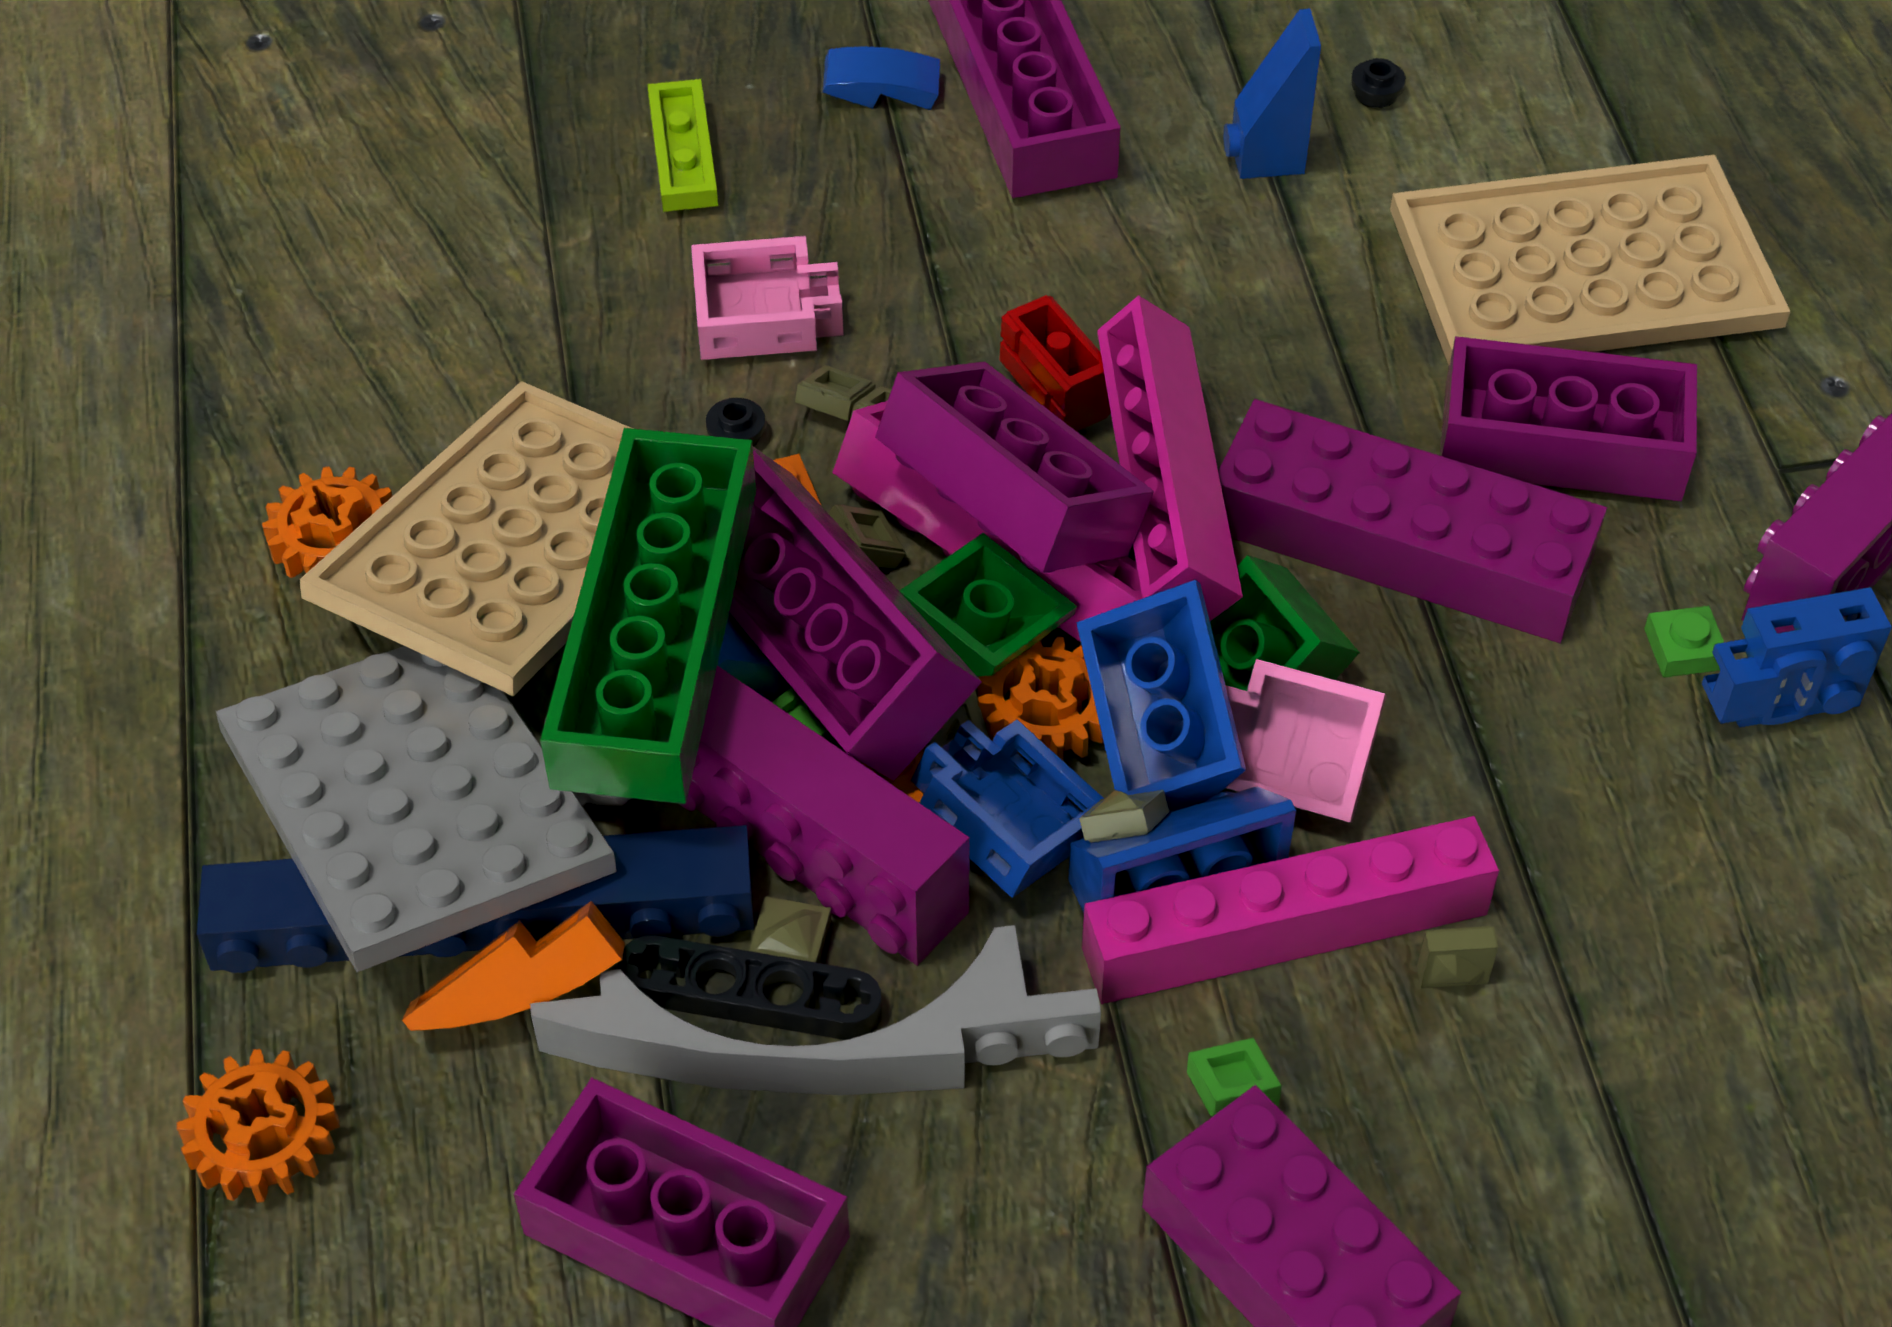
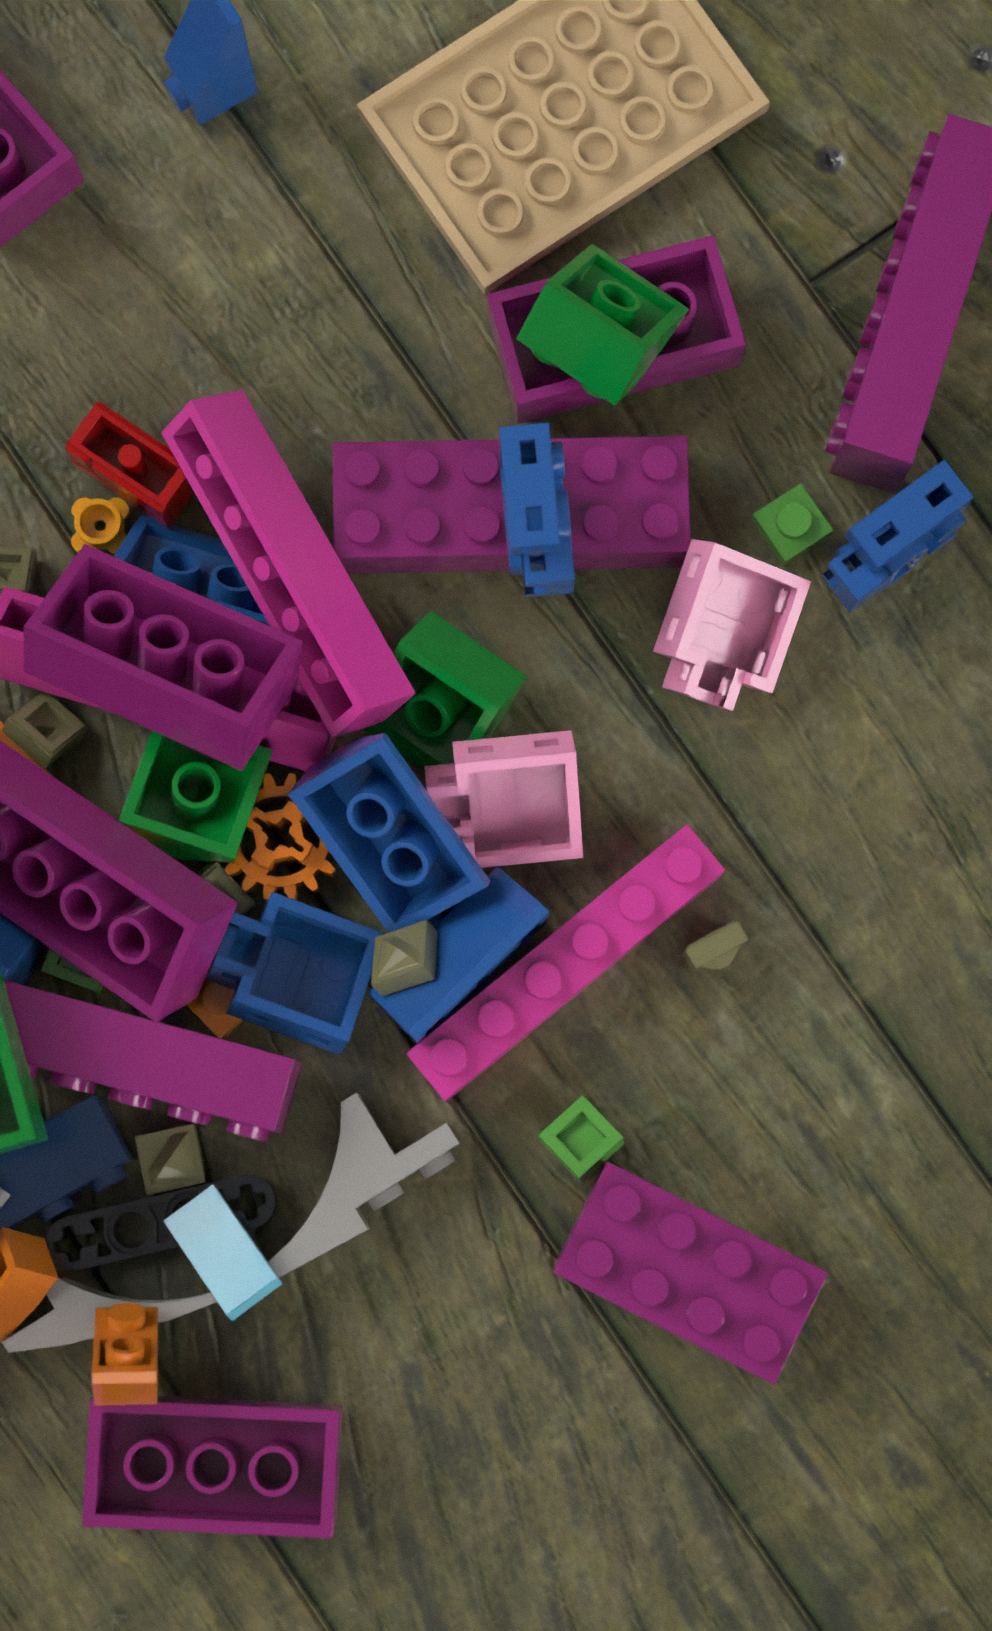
camera: 25 degrees left, 30 degrees up
none -> orange slope [92,1303,158,1406]
none -> medium azure tile [163,1184,283,1321]
none -> blue piece [499,423,575,597]
none -> green slope [516,244,689,406]
none -> bright pink piece [653,539,811,711]

